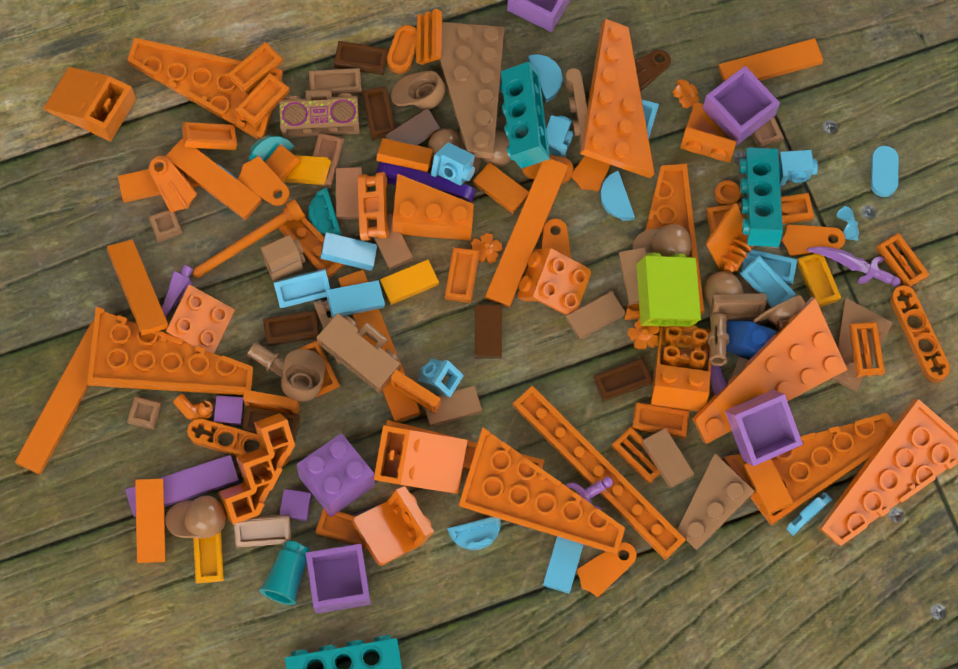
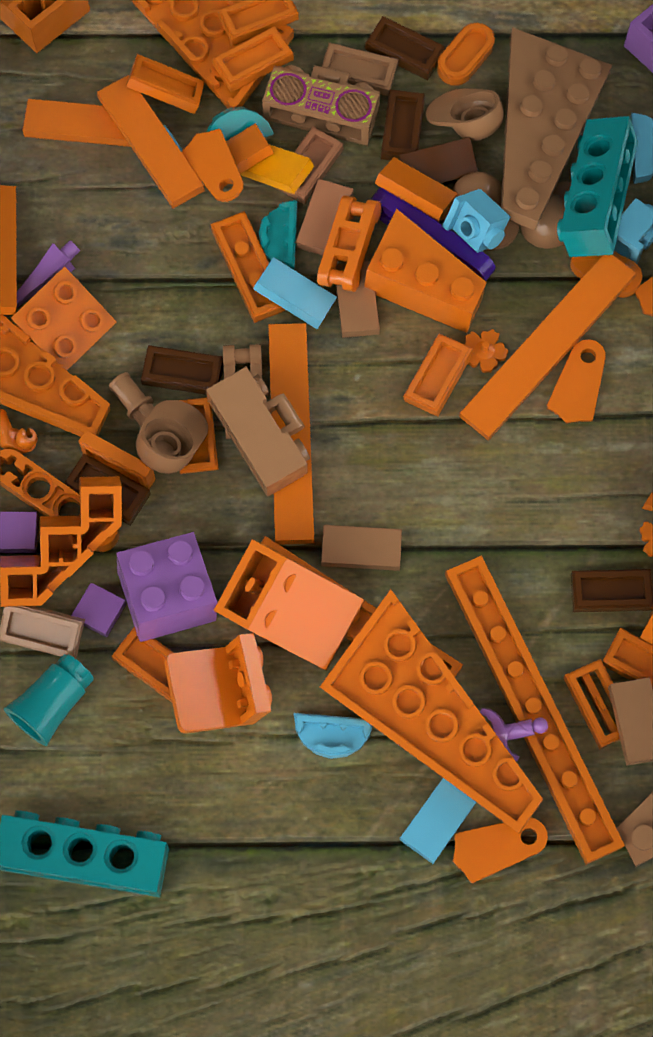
camera: 20 degrees right, 0 degrees up
orange piece [149,156,197,213] -> none
medium nougat tile [149,209,183,243] -> none
orange piece [192,199,306,278] -> none
medium lavender tile [214,396,244,426] -> none
medium nougat brick [260,234,306,281] -> none
medium azure tile [273,268,330,308] -> none
medium lavender piece [306,544,371,614] -> none
medium azure tile [326,280,385,318] -> none
light orange tile [380,259,439,305] -> none
orange tile [391,370,441,414] -> none
orange tile [416,9,442,65] -> none
medium azure brick [417,358,464,398] -> none
orange tile [473,162,529,215] -> none
reddish brown tile [475,305,502,359] -> none
orange bracket [517,248,591,316] -> none
medium nougat tile [566,291,625,341] -> none

